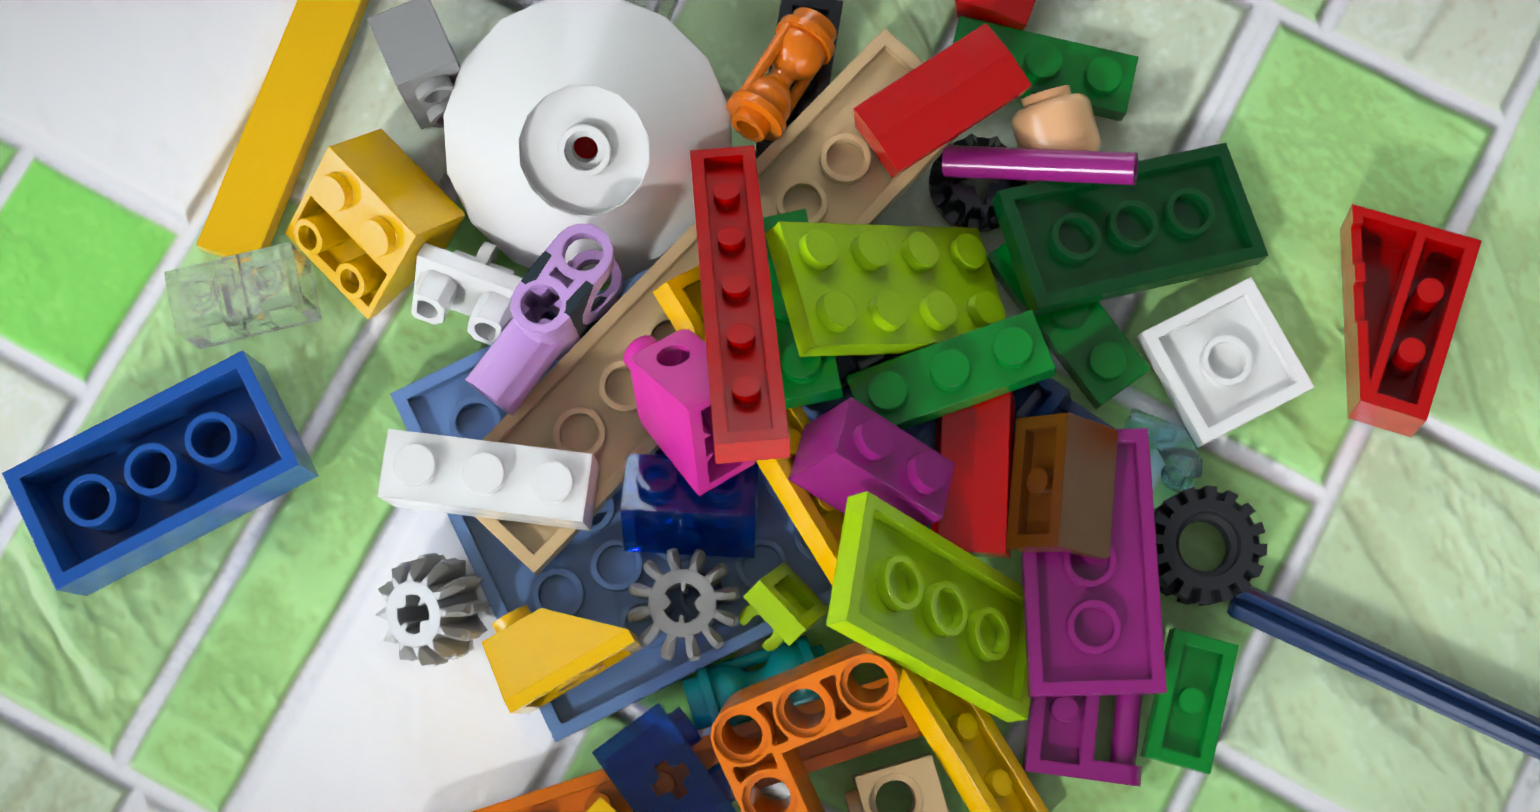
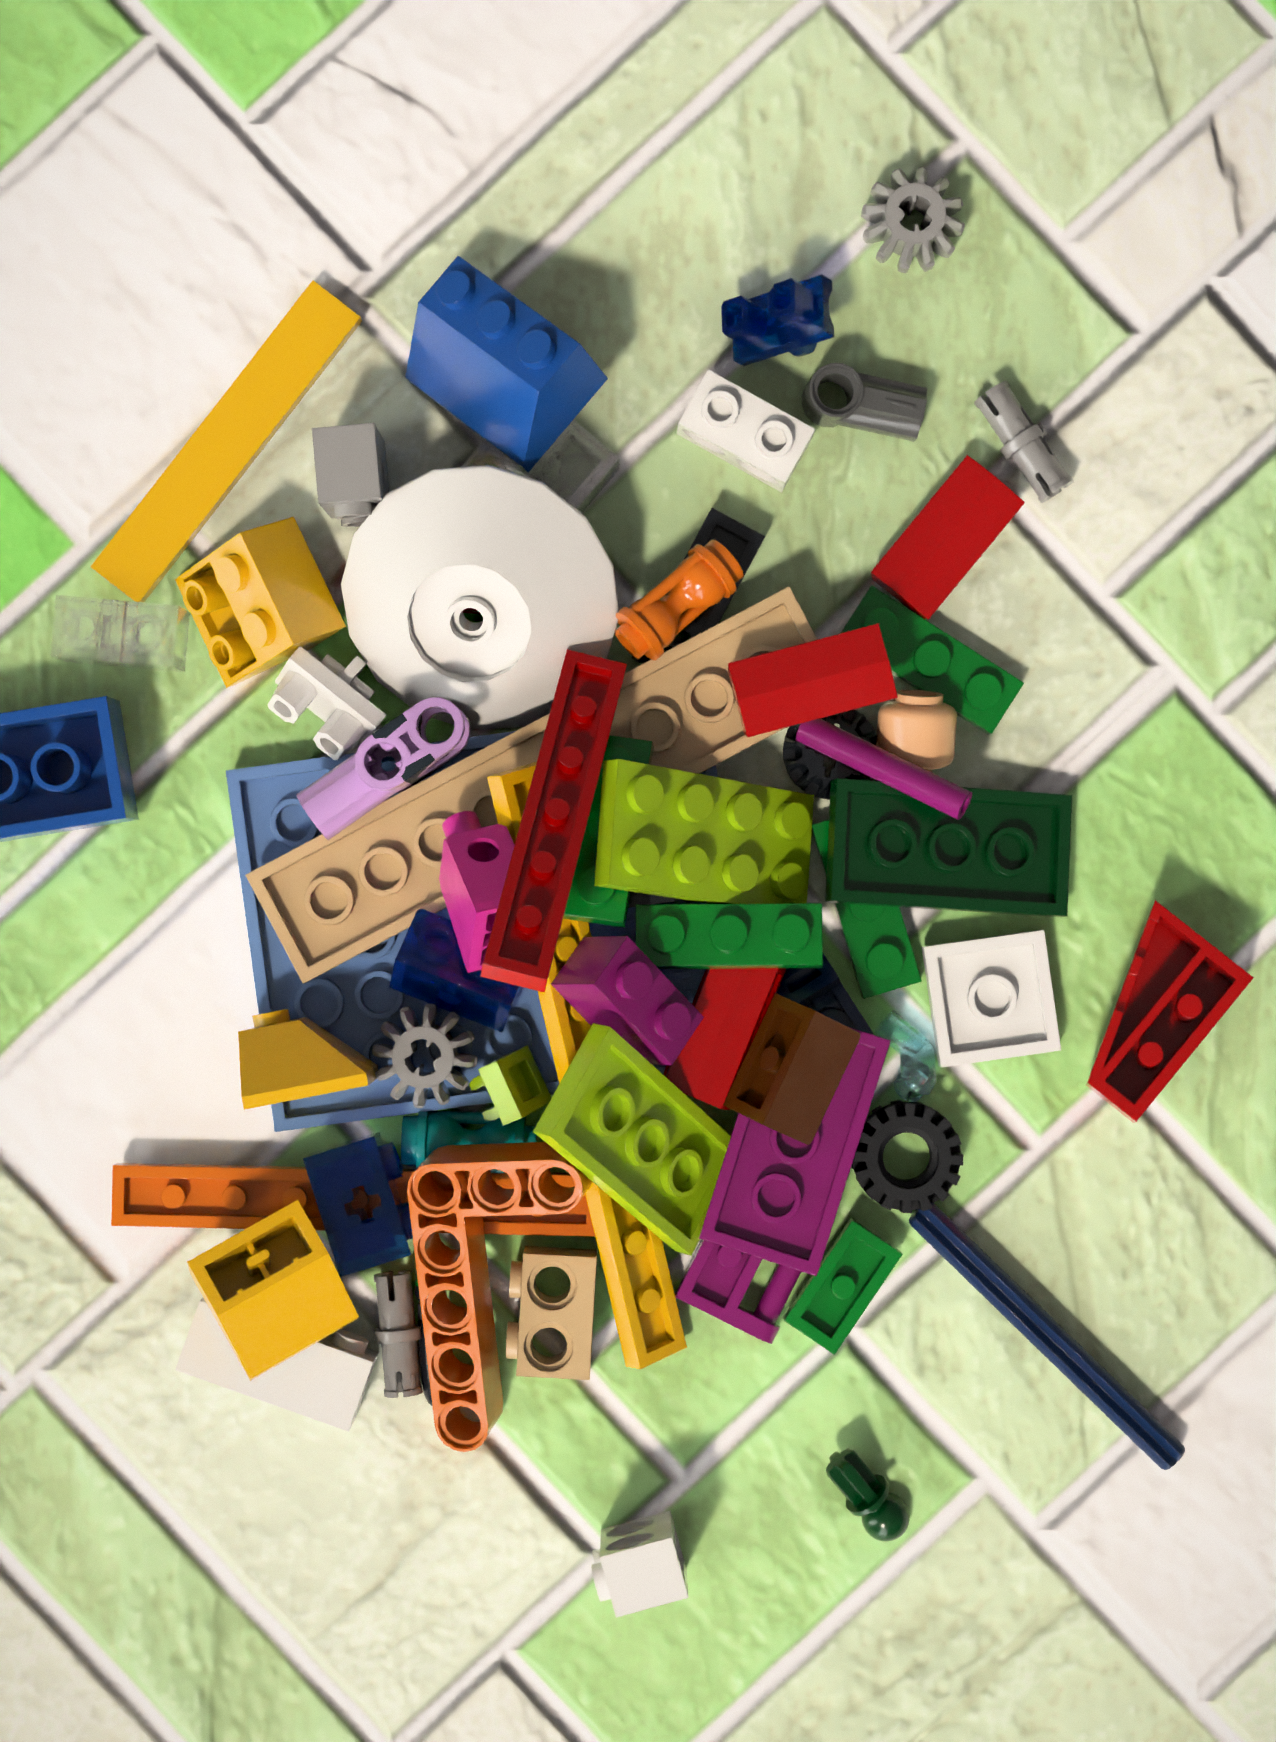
camera: 20 degrees right, 10 degrees up
light grey gear [375,553,491,667] -> none
white brick [377,429,600,531] -> none

